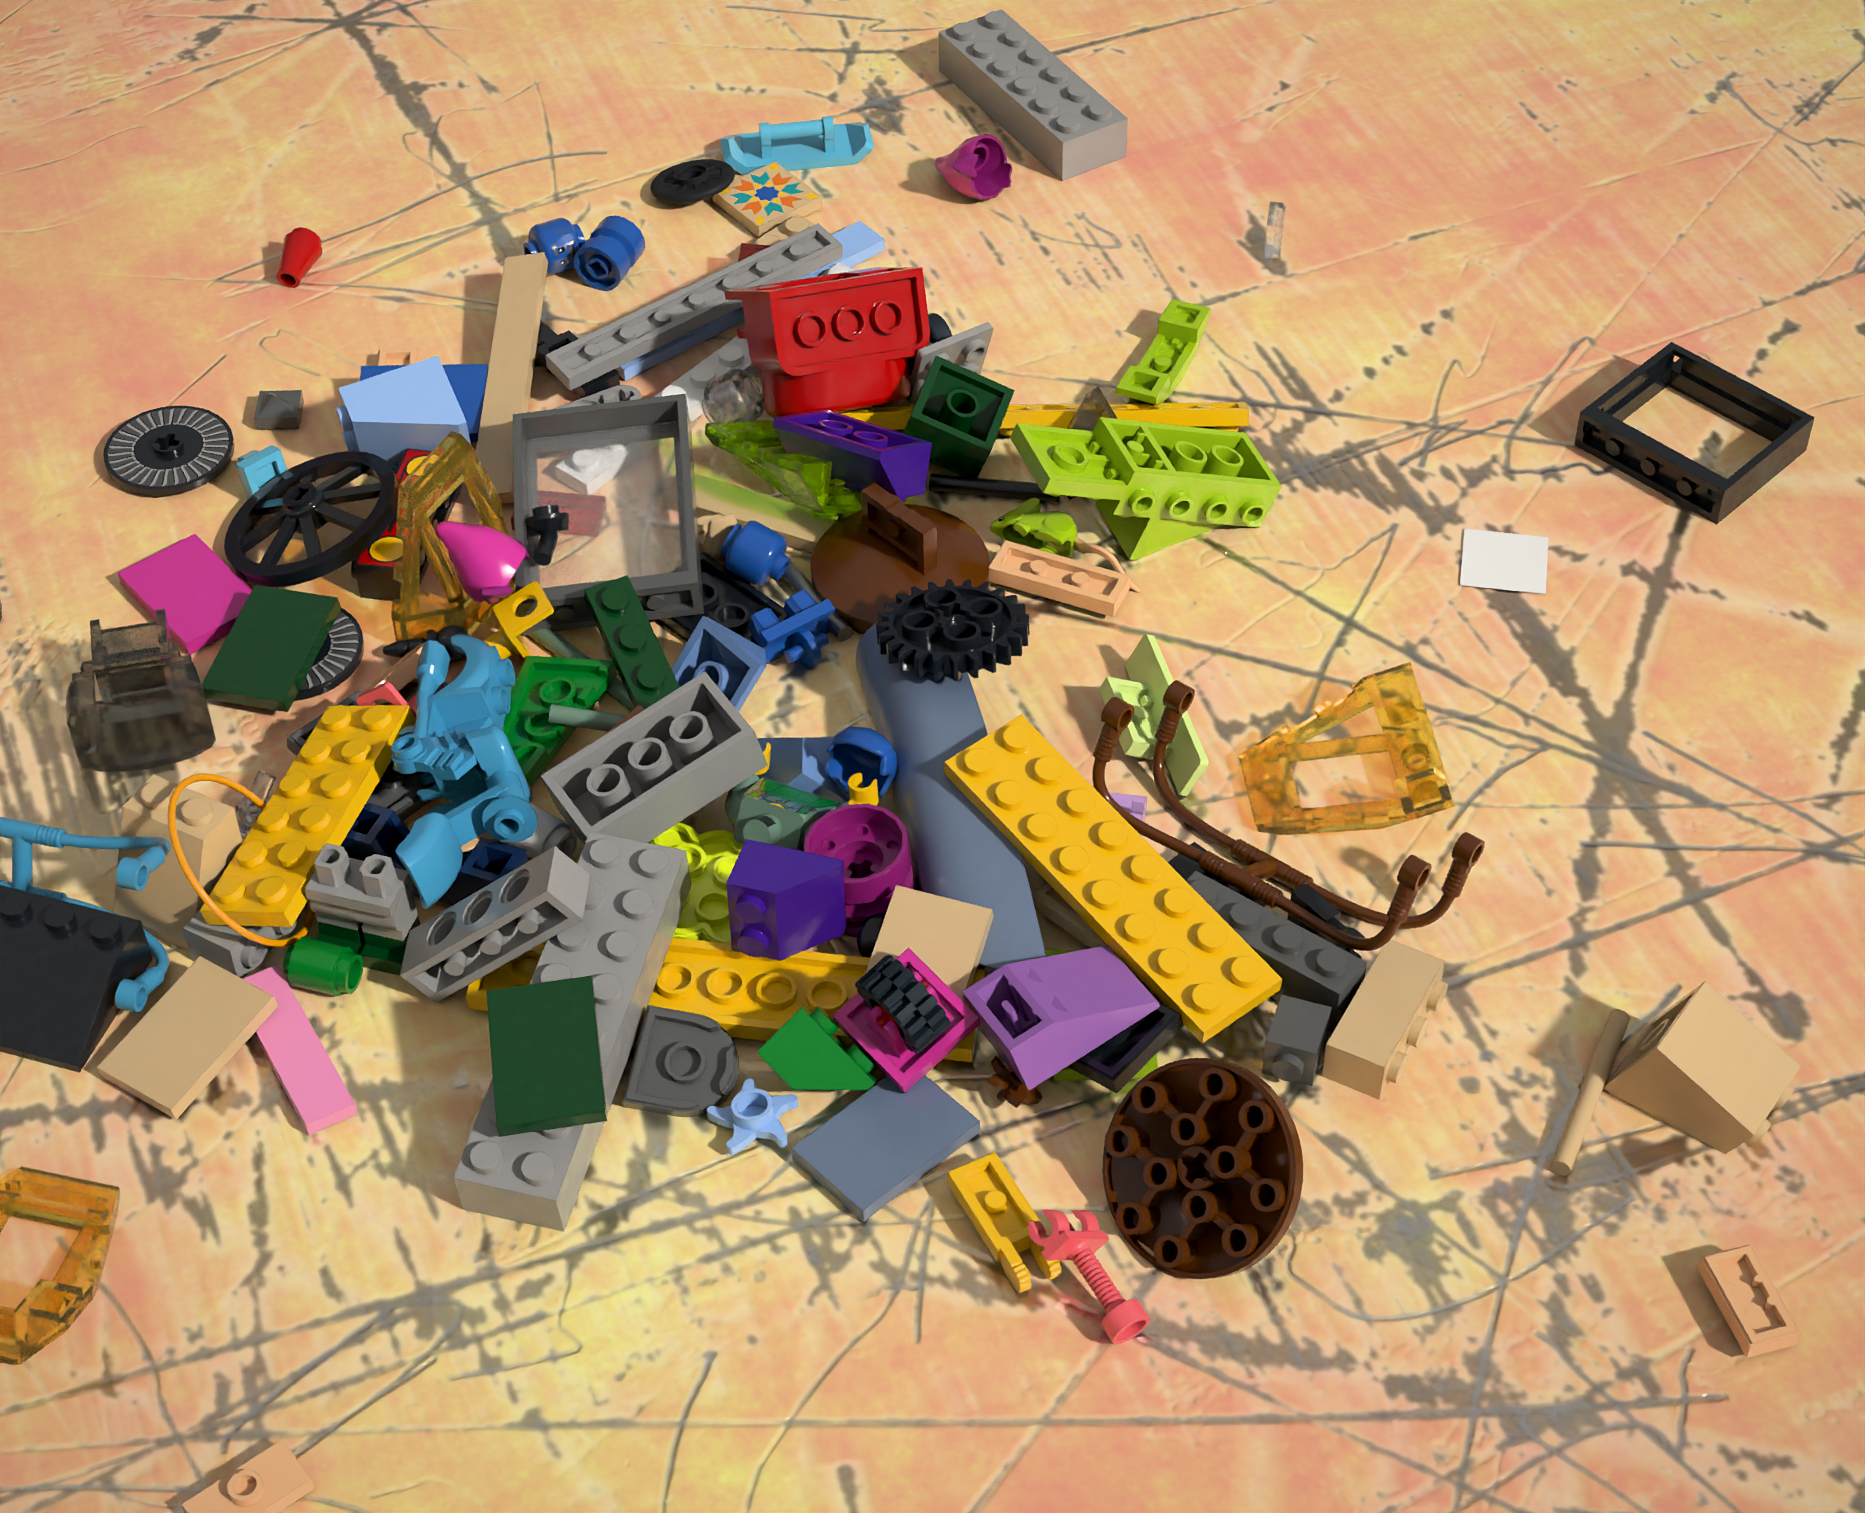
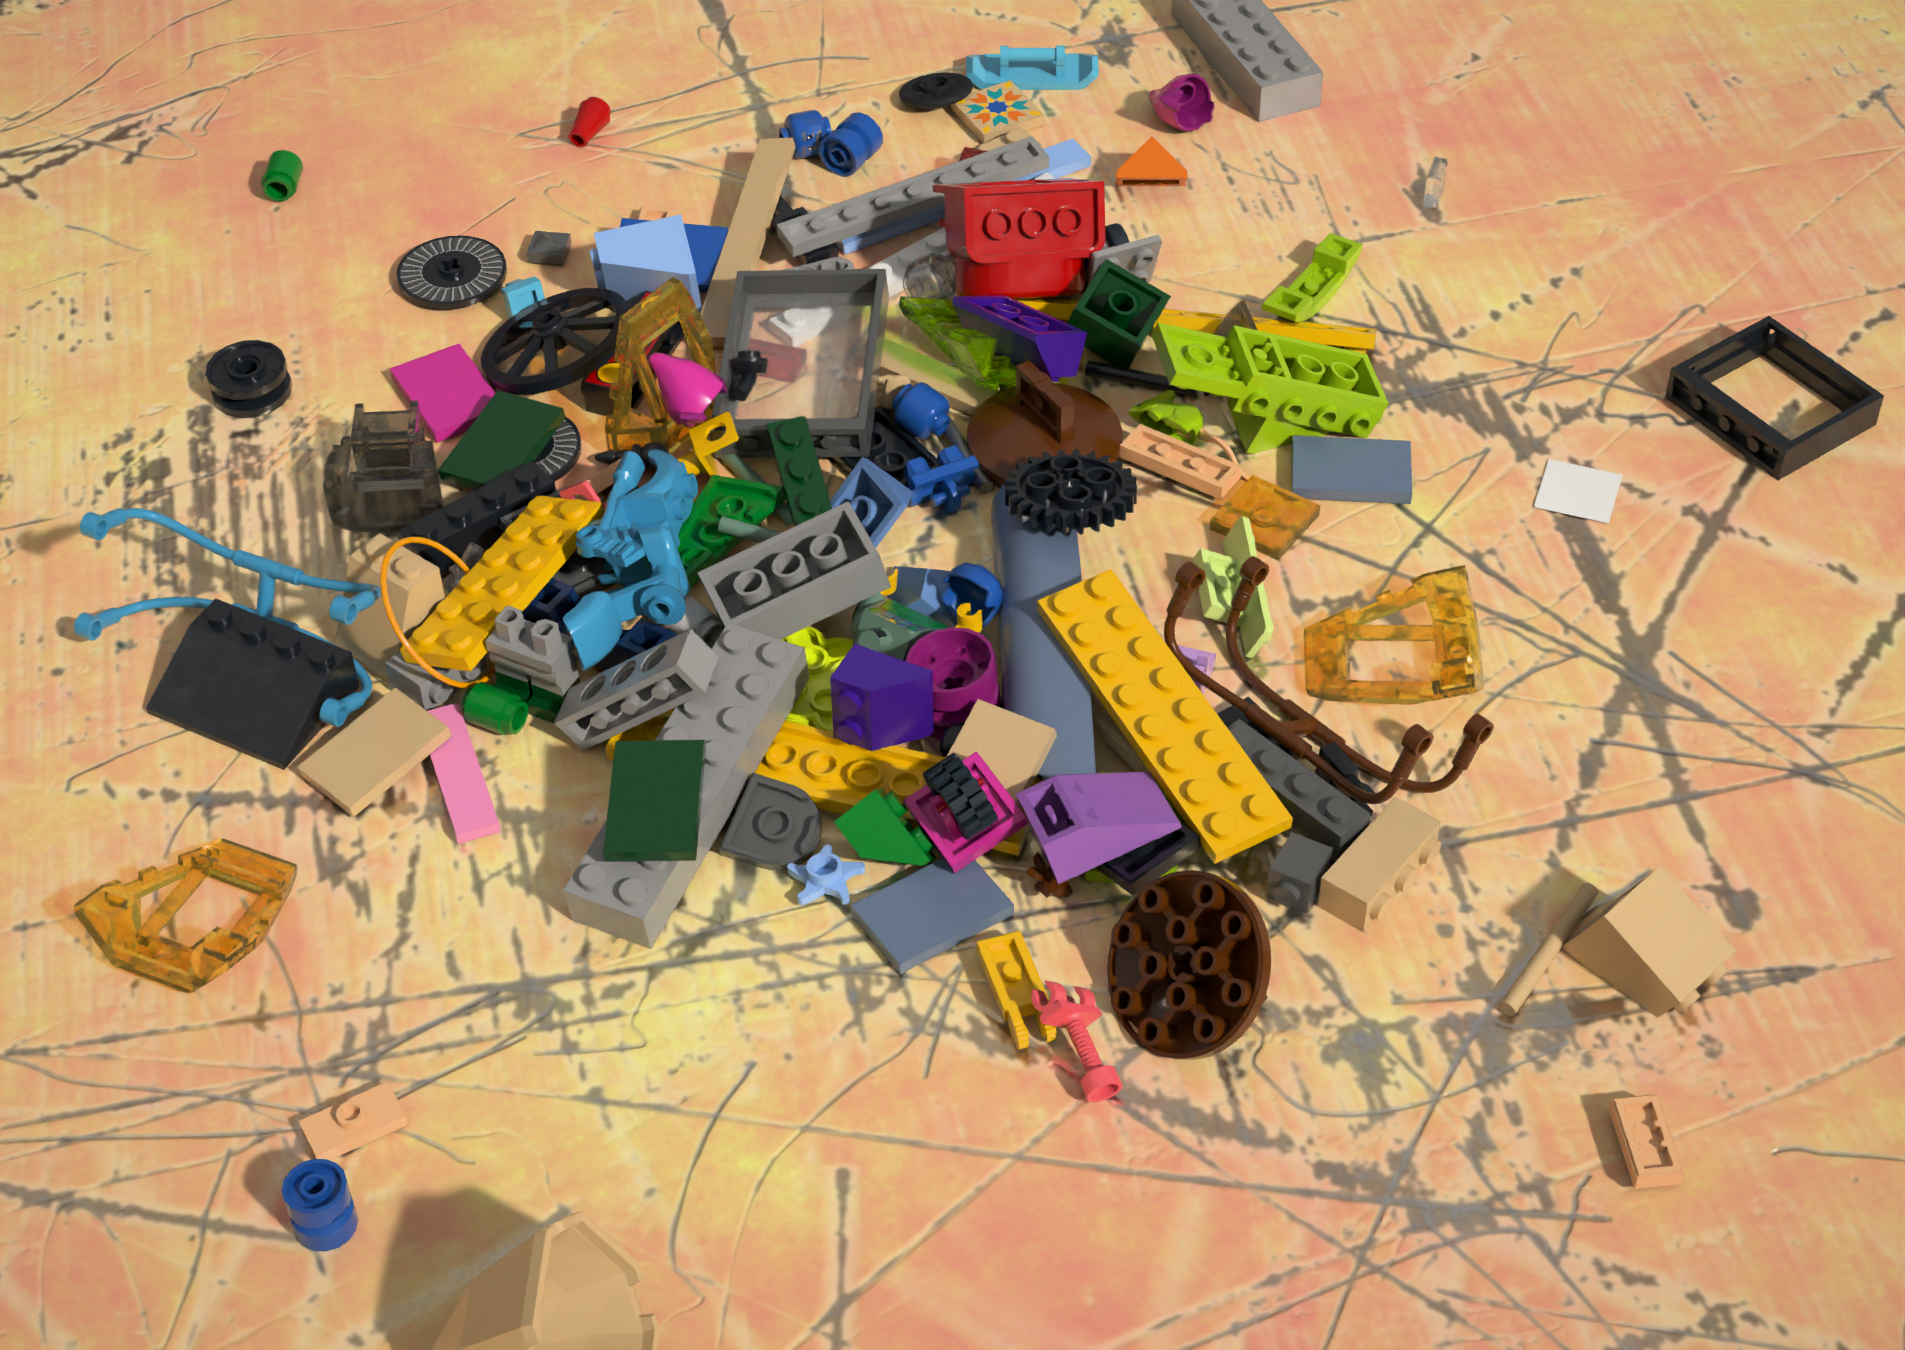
camera: 10 degrees right, 0 degrees up
none -> black brick [397,461,556,579]
none -> orange slope [1115,136,1187,186]
none -> clear yellow tile [1210,475,1321,561]
none -> sand blue tile [1291,435,1412,504]

